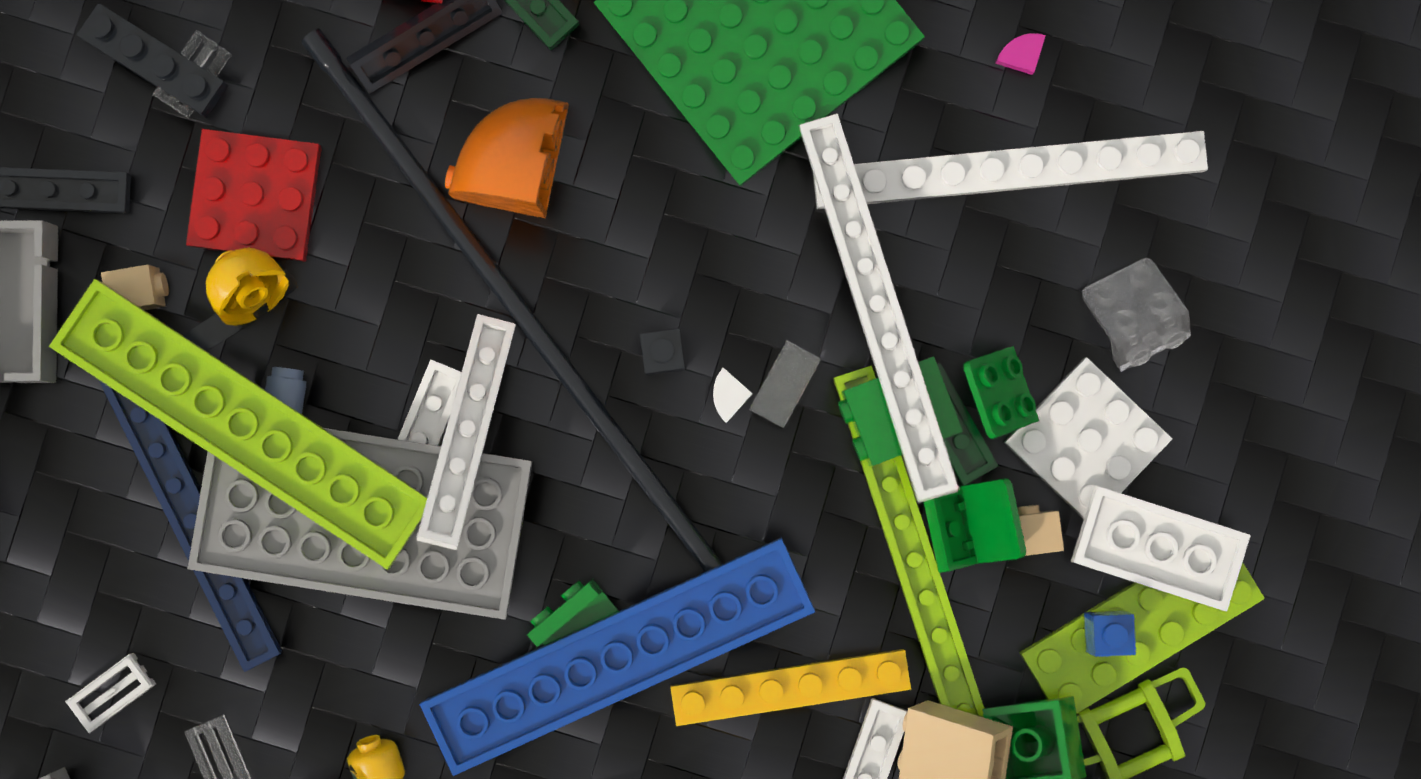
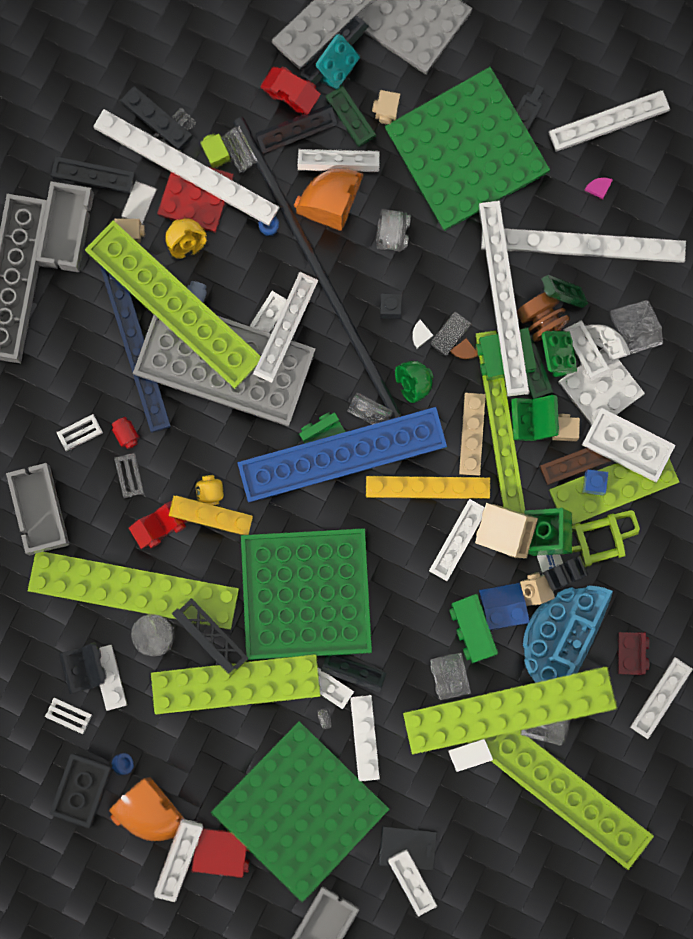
camera: 15 degrees right, 5 degrees down
none -> white plate [94,109,279,226]
none -> red brick [112,417,140,449]
none -> white sticker [122,182,156,224]
none -> lime brick [201,134,230,168]
none -> clear tile [221,127,258,172]
none -> blue tile [259,216,279,235]
none -> white plate [298,150,379,172]
none -> clear plate [347,392,393,425]
none -> clear brick [376,209,411,252]
none -> green cylinder [395,361,433,403]
none -> dark orange tile [450,338,478,359]
none -> tan plate [459,393,486,476]
none -> dark orange wheel [517,292,571,342]
none -> reddish brown plate [540,448,612,485]
none -> dark green plate [542,275,588,308]
none -> white plate [563,321,610,381]
none -> white tile [585,325,630,360]

